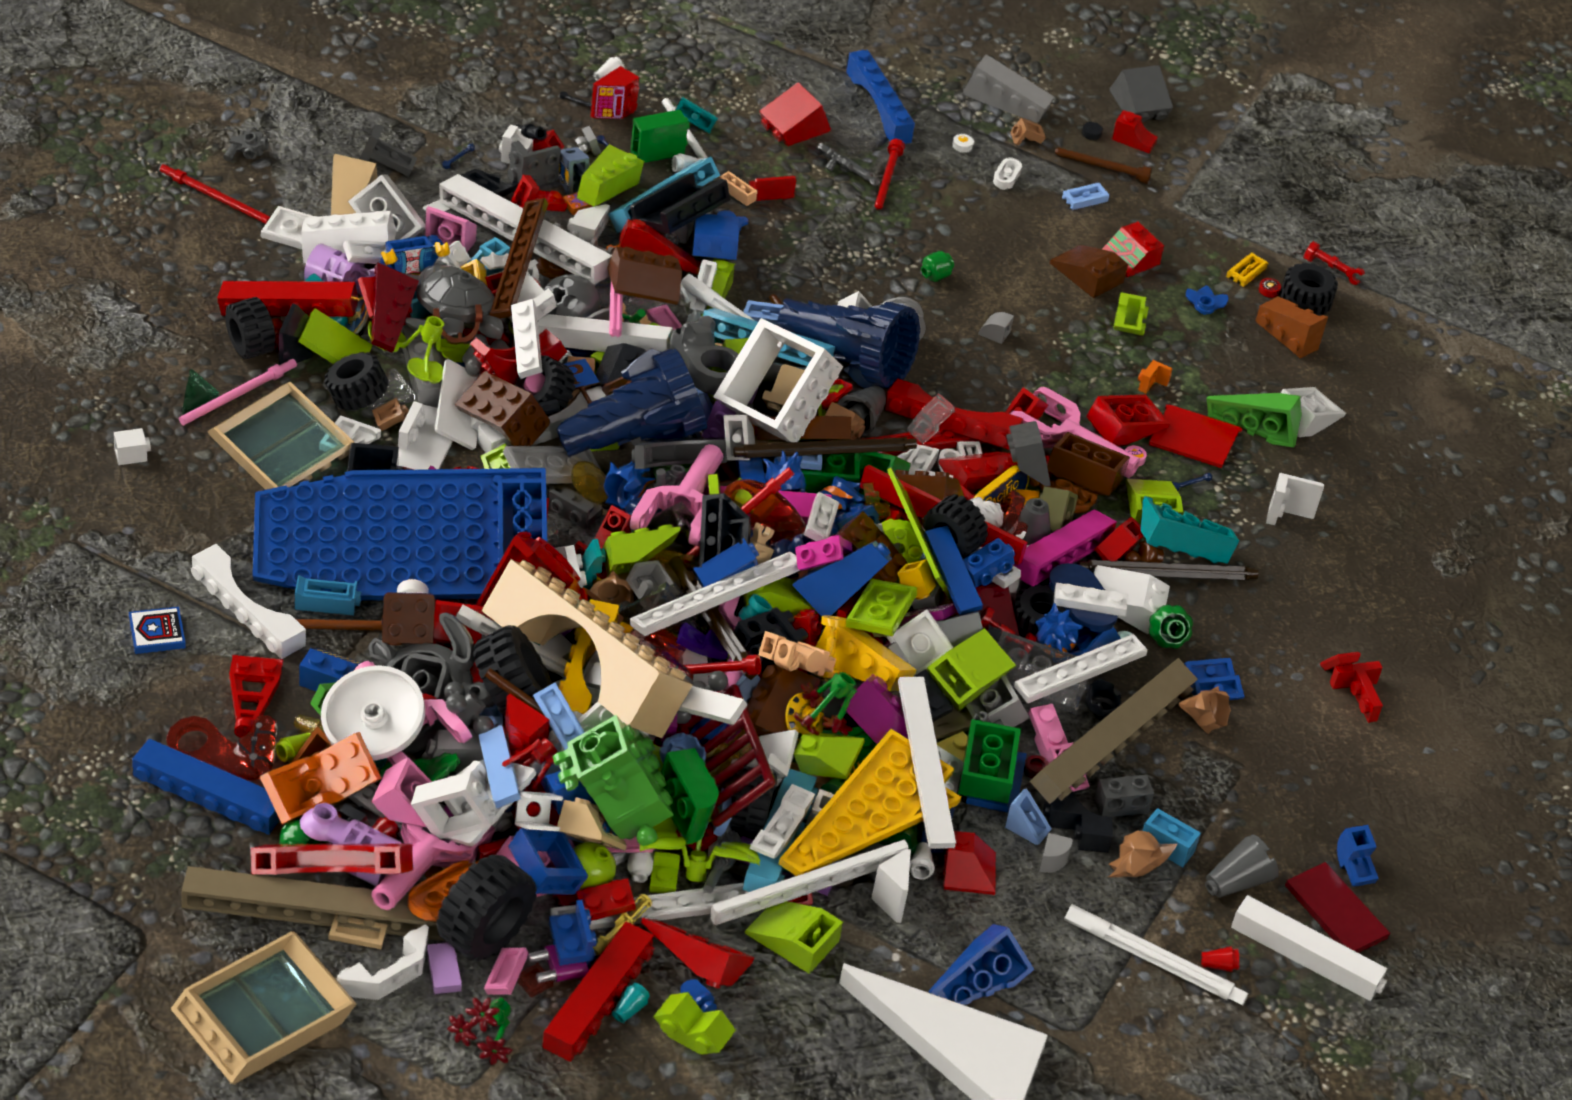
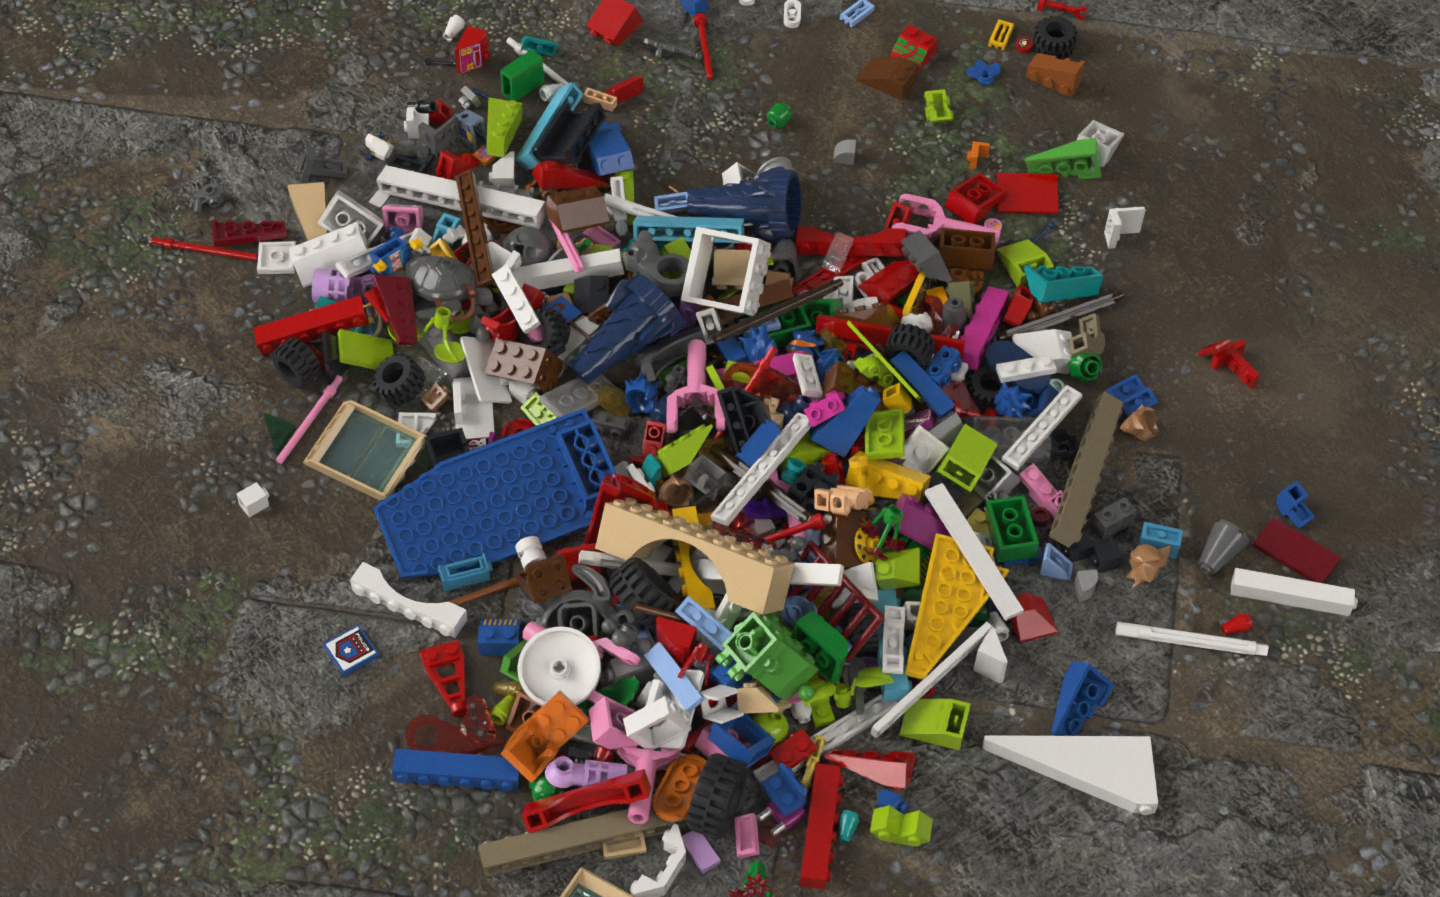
camera: 15 degrees left, 10 degrees up
none -> dark red wing [211,220,287,247]
none -> white rock [365,134,394,161]
none -> dark tan arch [1069,313,1105,358]

